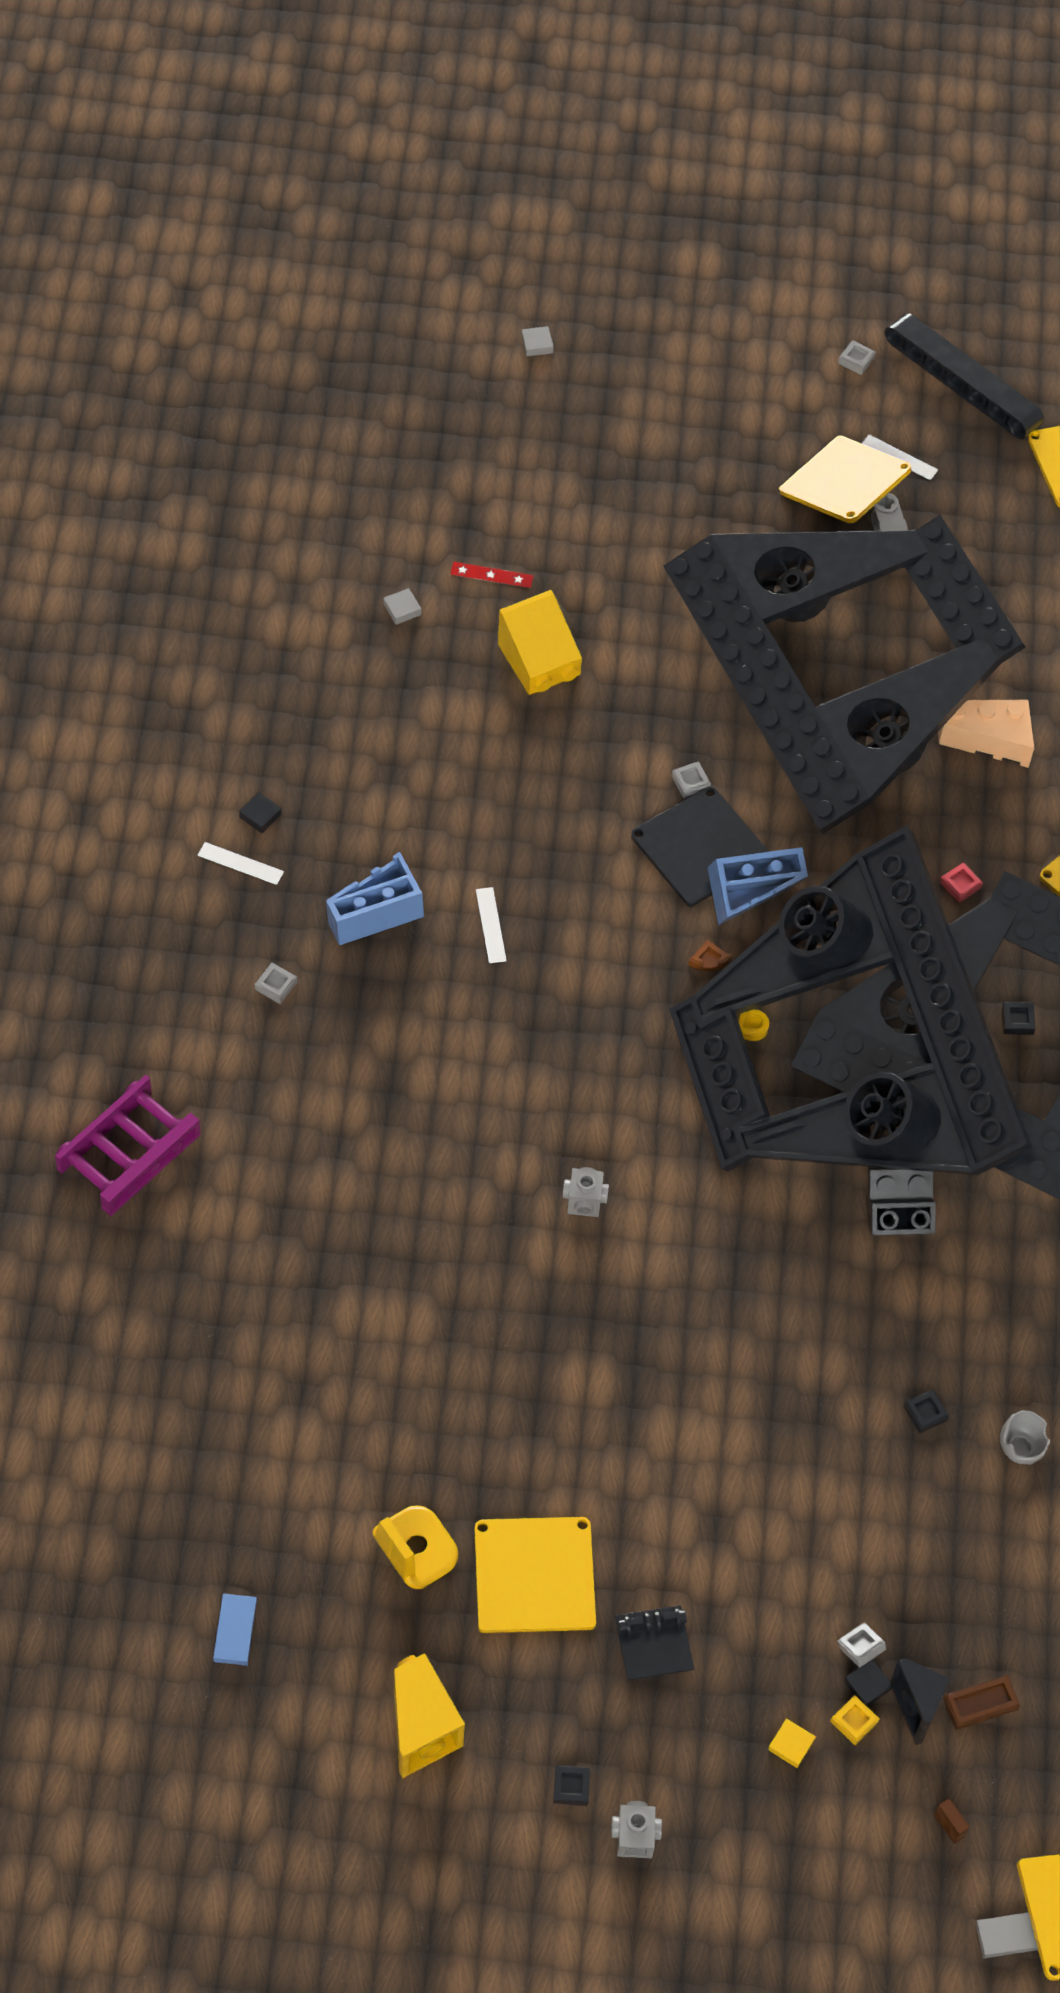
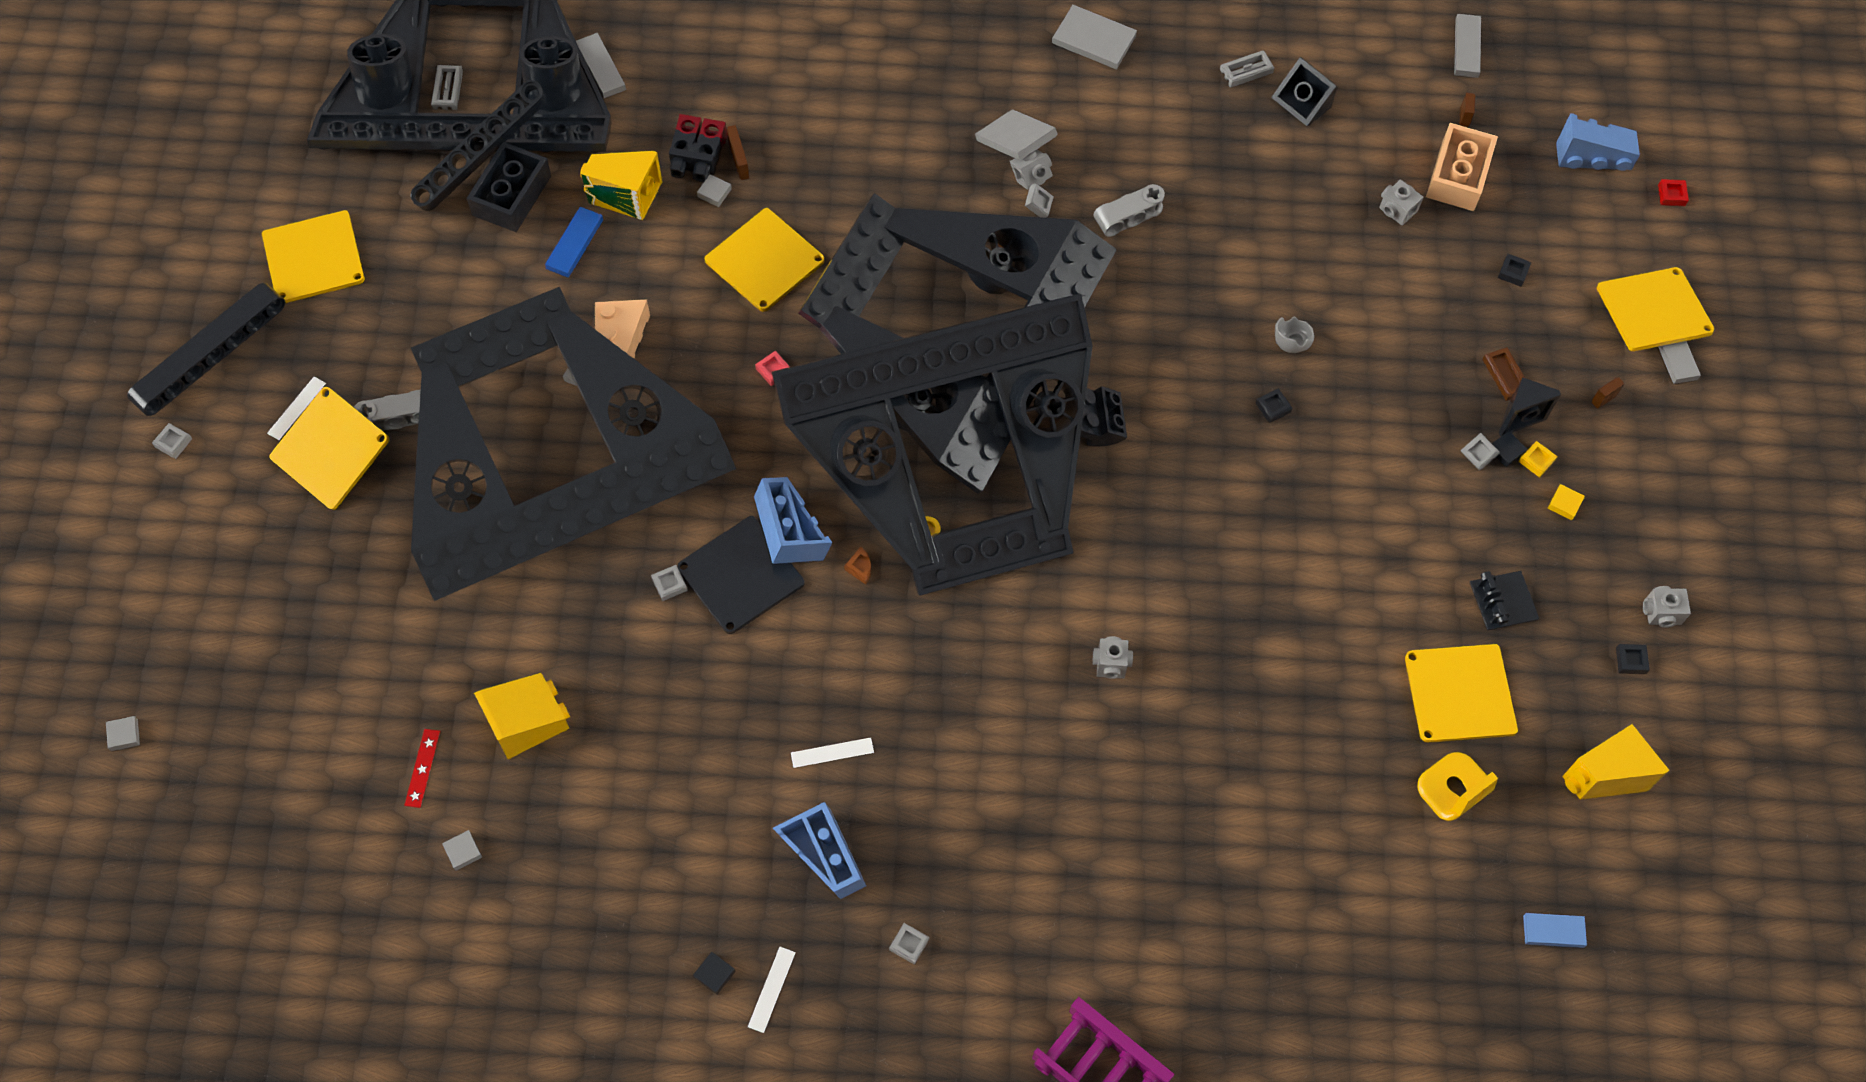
camera: 90 degrees left, 5 degrees up
black tile [1001,1002,1036,1035] -> none

